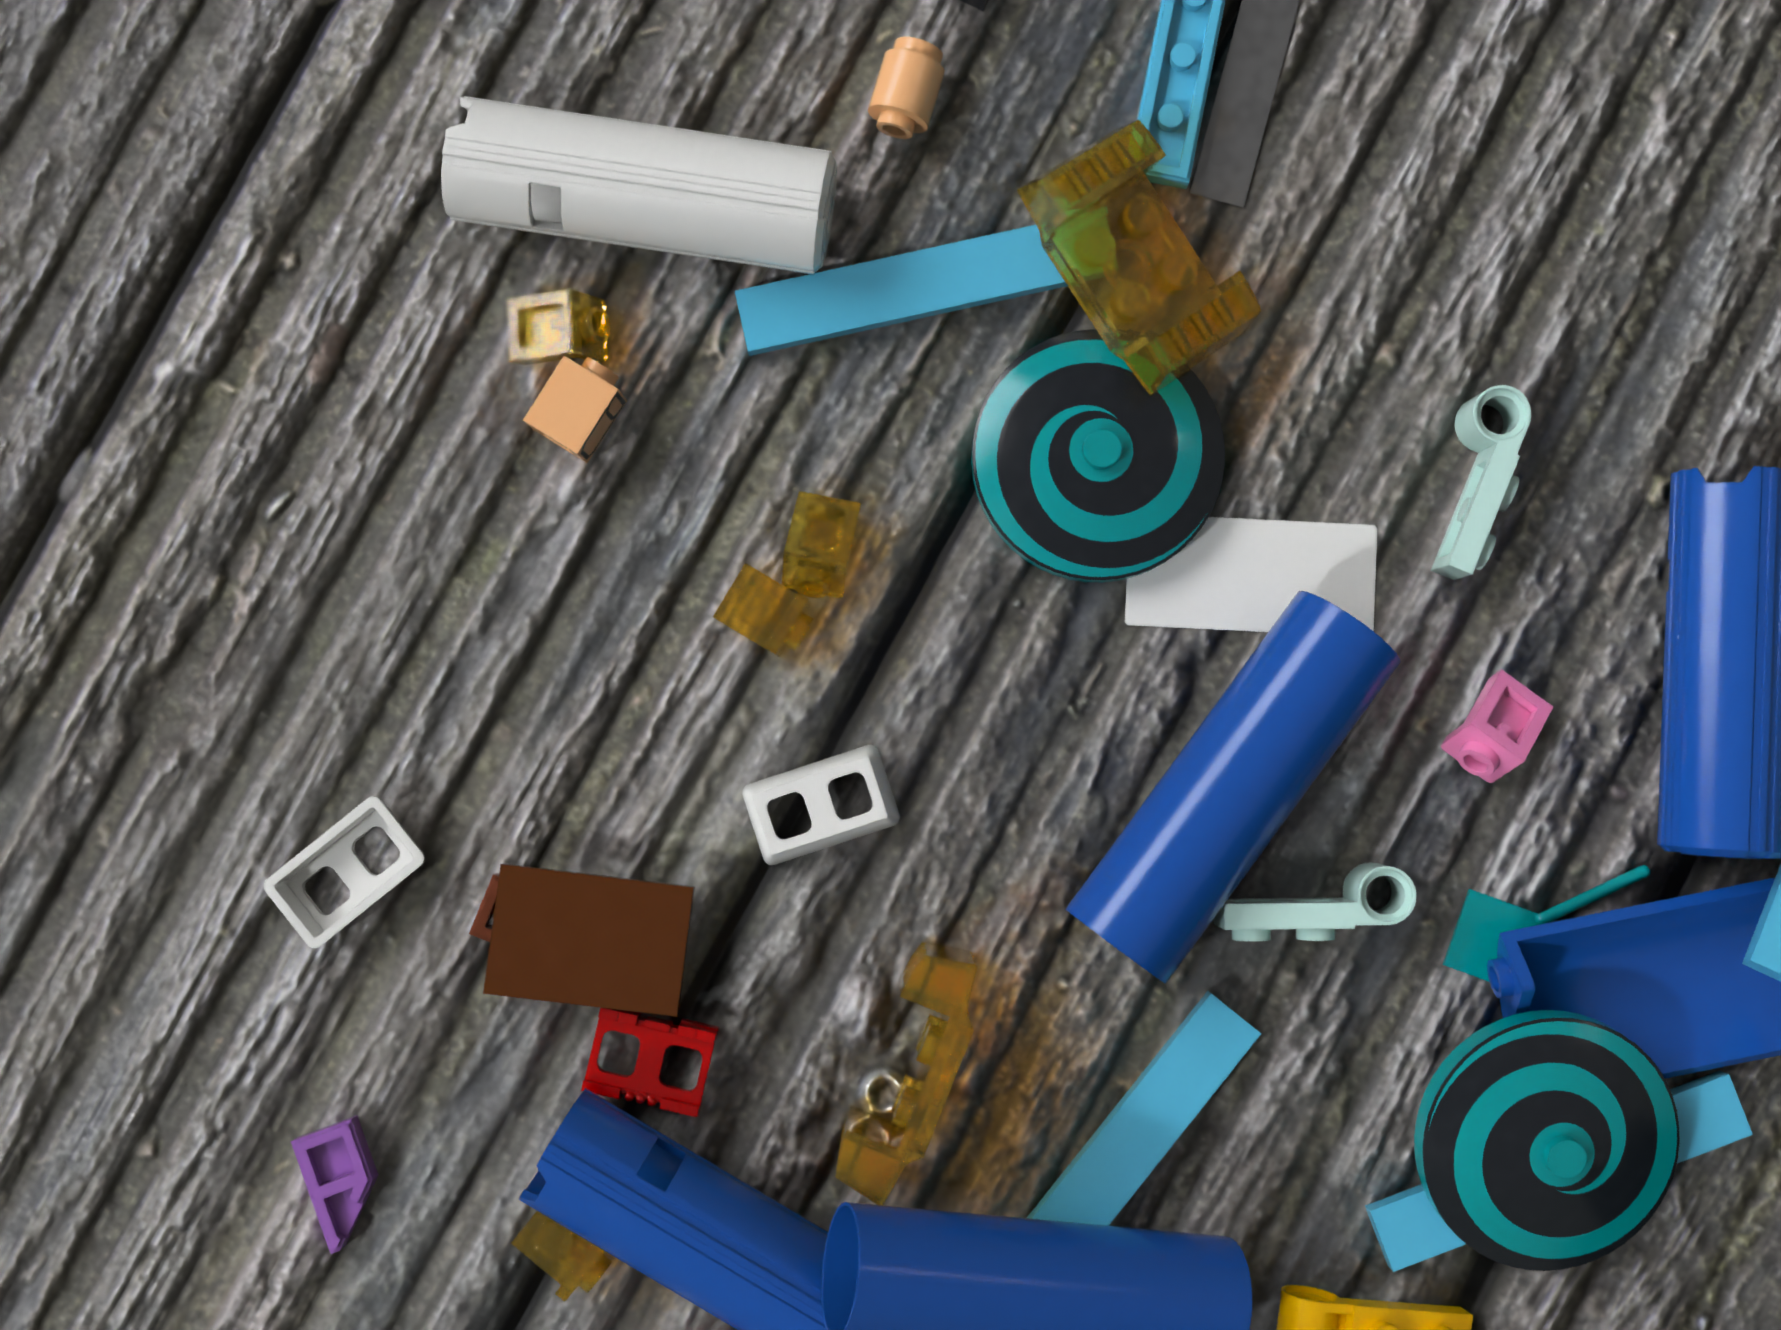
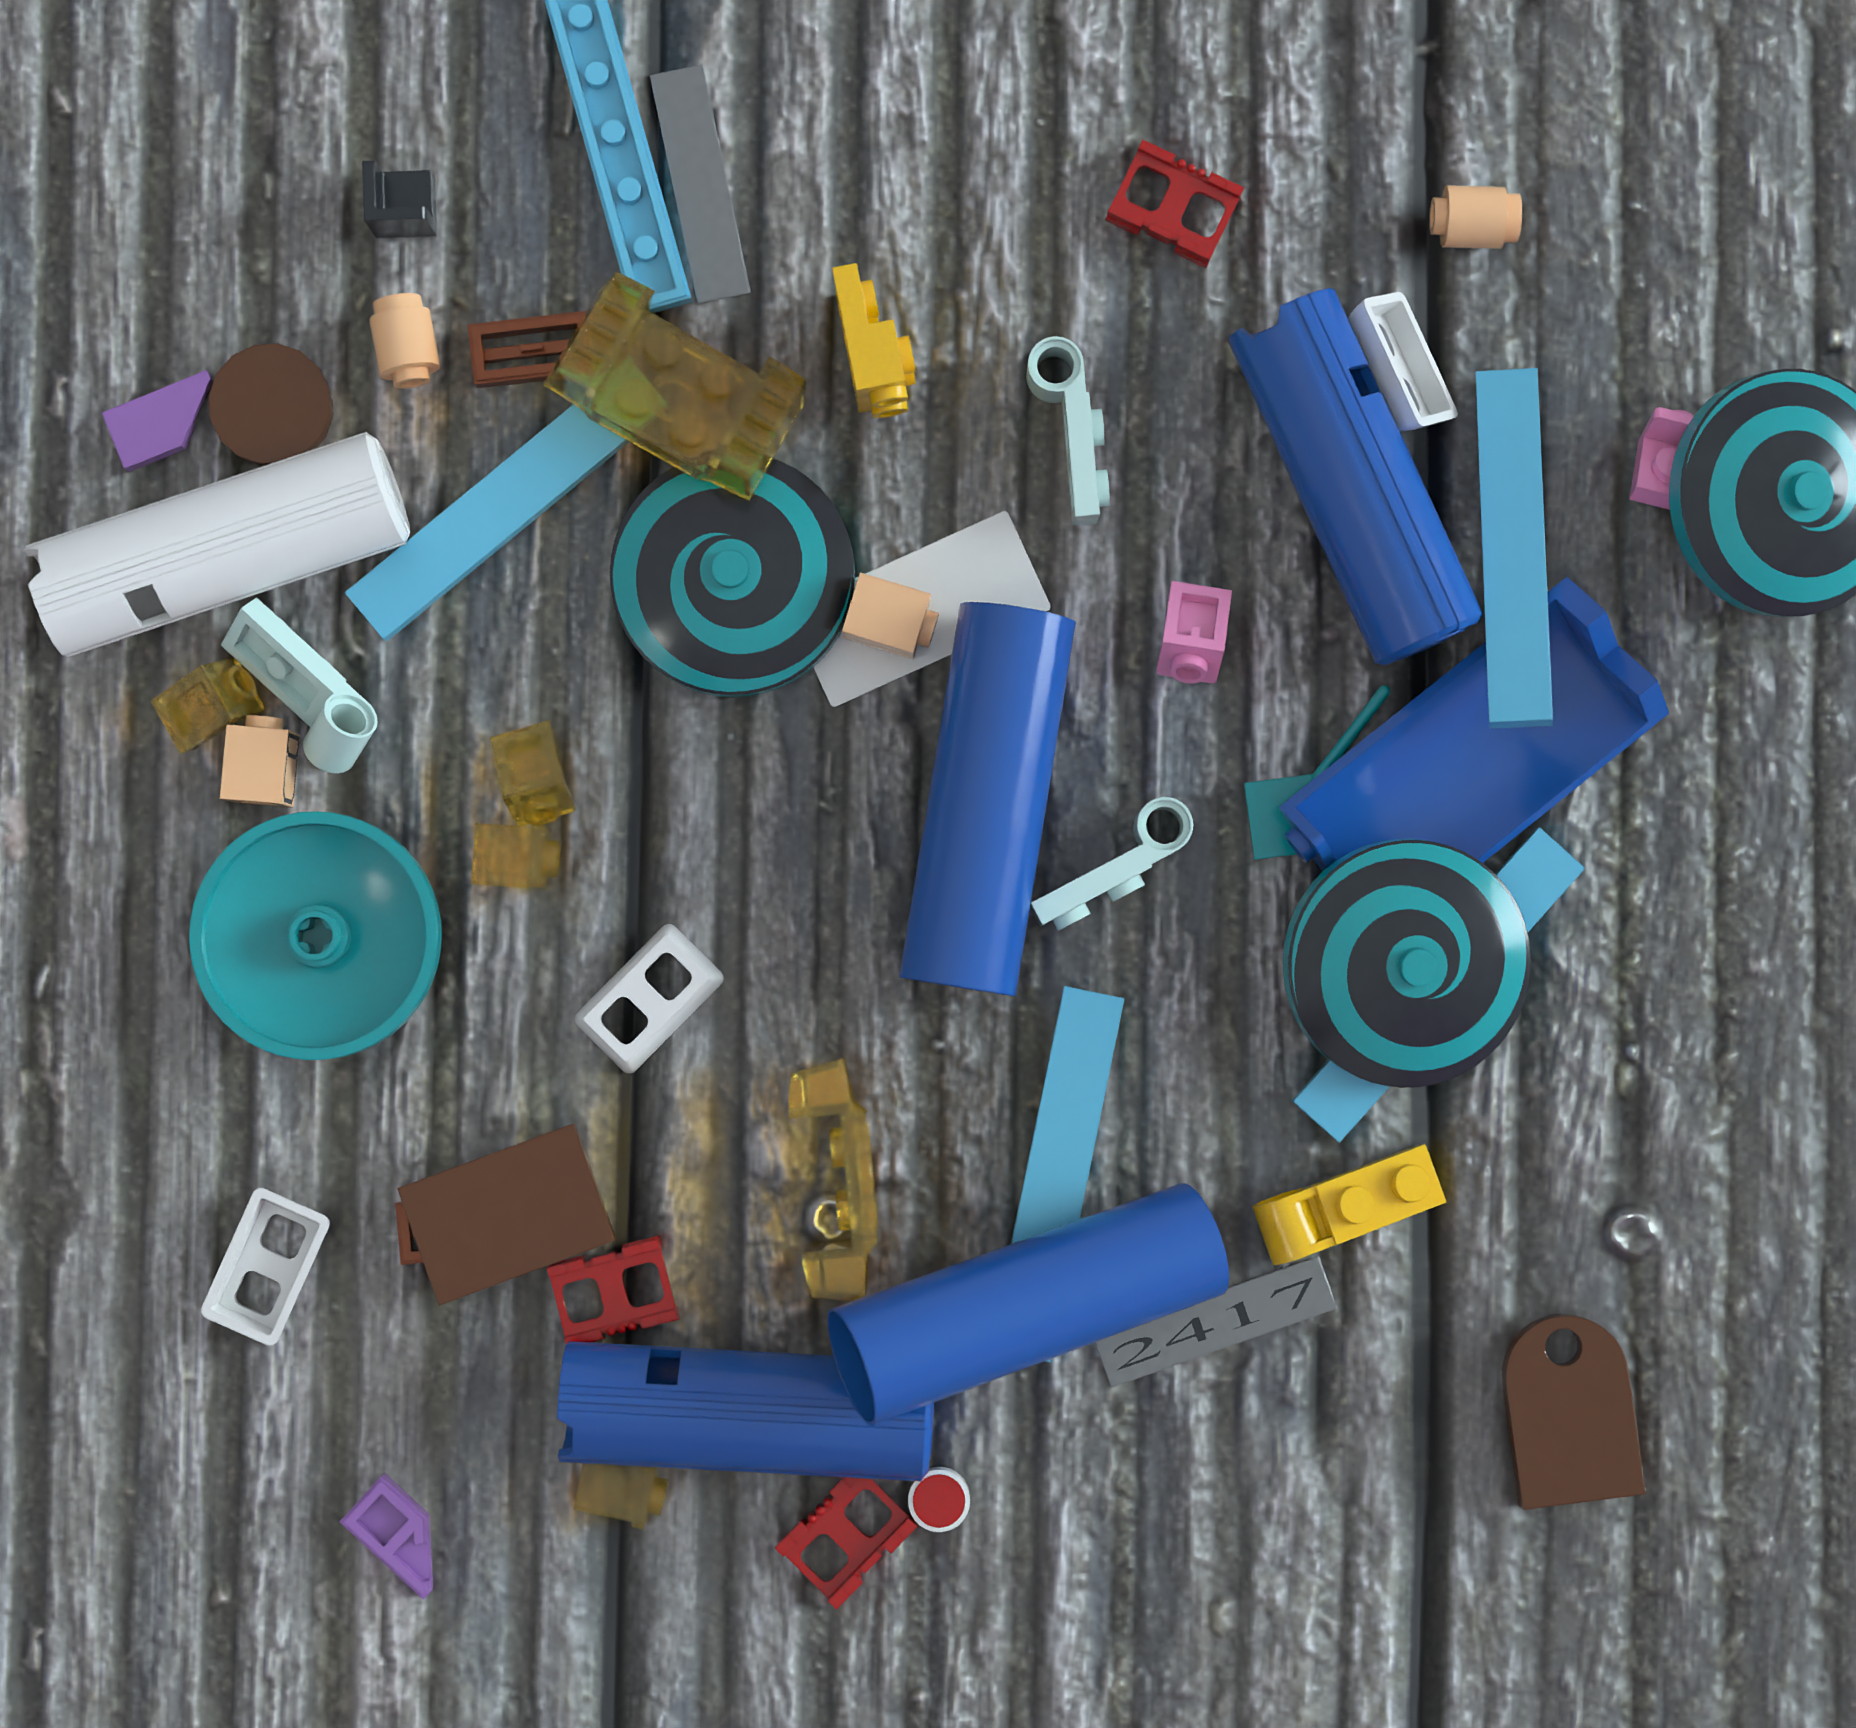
camera: 30 degrees left, 0 degrees up
none -> medium lavender tile [102,370,214,472]
none -> teal dish [189,811,442,1060]
none -> reddish brown tile [209,343,334,466]
none -> light aqua plate [221,597,377,773]
none -> copper tile [467,310,598,389]
none -> yellow plate [832,263,916,418]
none -> light nougat brick [842,573,939,659]
none -> red piece [1105,139,1244,268]

